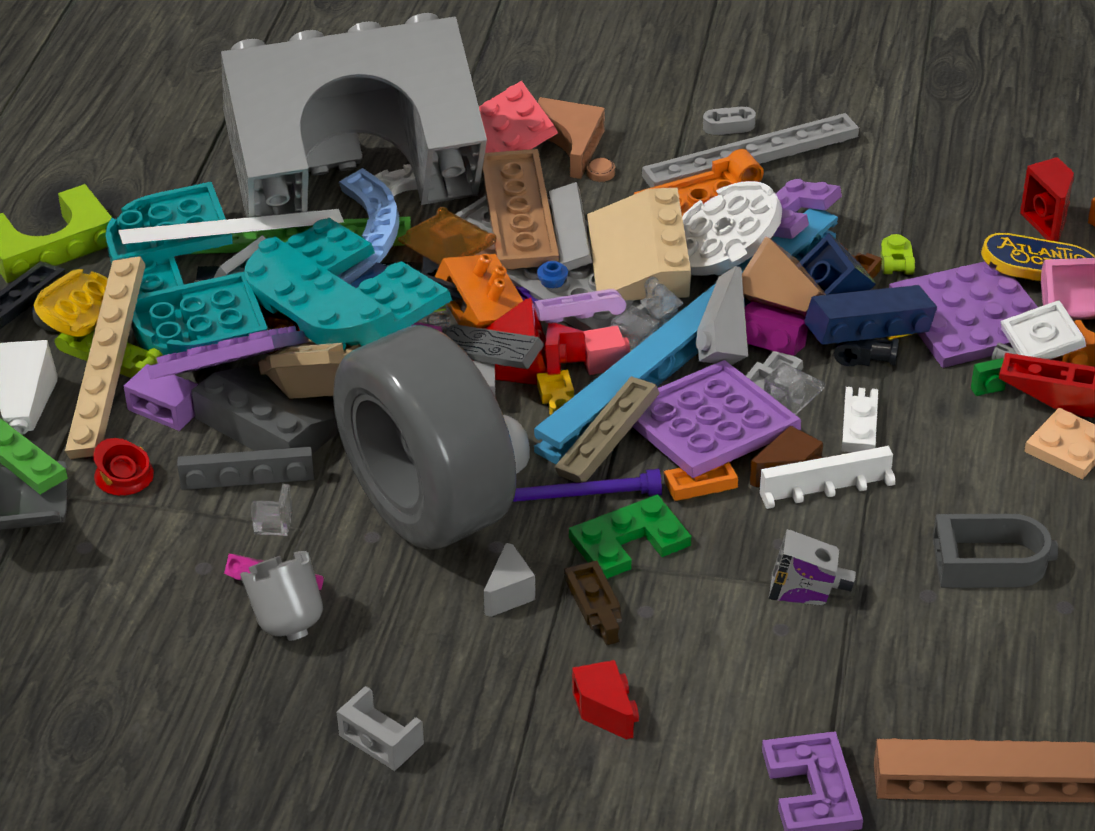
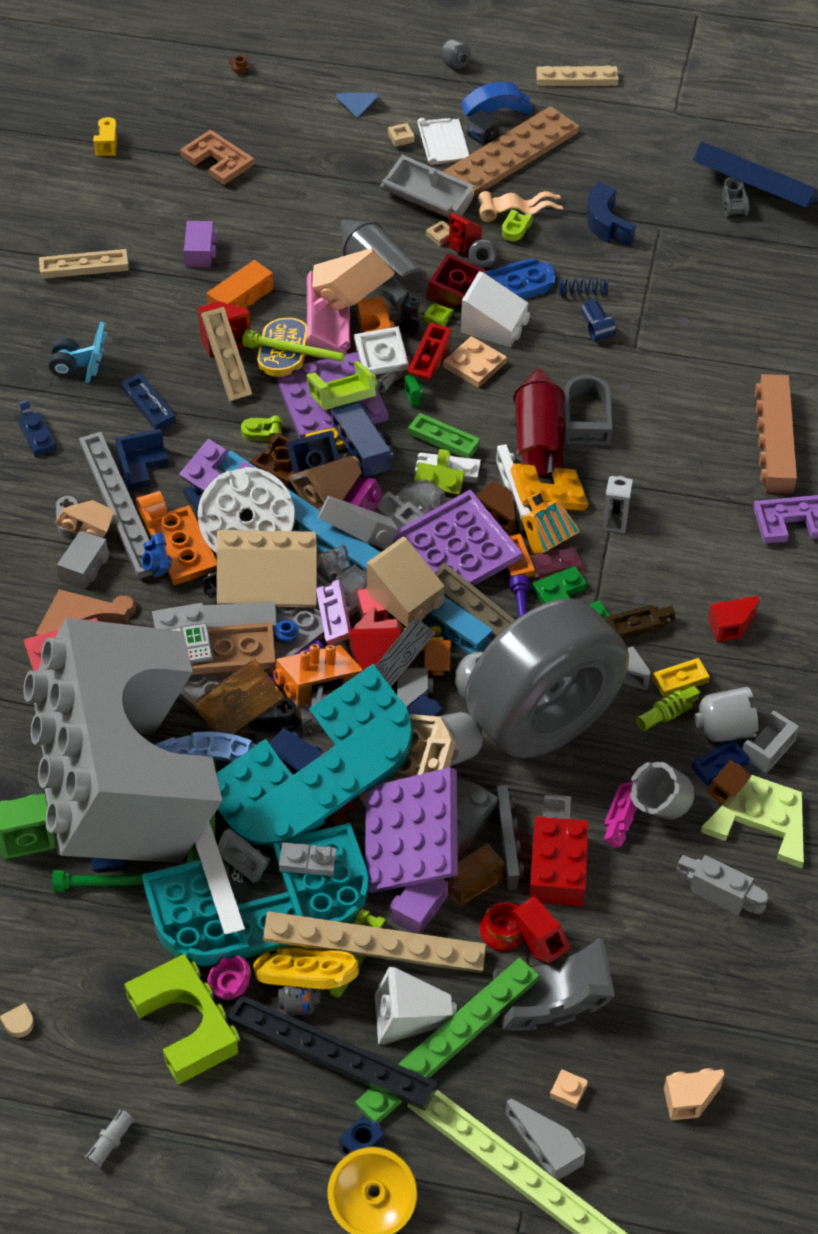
camera: 90 degrees left, 10 degrees up
none -> tan tile [0,1003,34,1038]
none -> dark blue plate [18,400,57,457]
none -> plate [49,322,107,383]
none -> green piece [52,870,143,892]
none -> light nougat slope [55,500,115,538]
none -> light grey brick [57,530,109,589]
none -> dark blue panel [115,429,168,491]
none -> dark blue plate [121,374,176,430]
none -> blue plate [142,533,172,577]
none -> light grey slope [152,603,213,664]
none -> tan plate [201,307,252,402]
none -> dark pink hair [207,956,251,1000]
none -> lime piece [242,329,345,362]
none -> light grey plate [279,843,336,876]
none -> lime panel [306,361,378,410]
none -> tan slope [367,536,445,627]
none -> bright green plate [408,413,480,458]
none -> lime plate [413,449,465,495]
none -> orange brick [425,640,451,676]
none -> clear orange brick [444,844,504,906]
none -> light orange plate [510,463,589,511]
none -> red slope [512,896,571,963]
none -> dark red piece [513,369,565,477]
none -> light orange torso [522,492,580,554]
none -> clear pink plate [529,546,582,580]
none -> red brick [529,816,589,906]
none -> lime hinge [636,686,700,731]
none -> yellow plate [652,658,710,698]
none -> light grey hinge [676,855,768,915]
none -> clear blue plate [692,740,750,786]
none -> light grey cylinder [695,687,759,742]
none -> yellowish green wing [701,775,804,868]
none -> reddish brown brick [706,760,751,808]

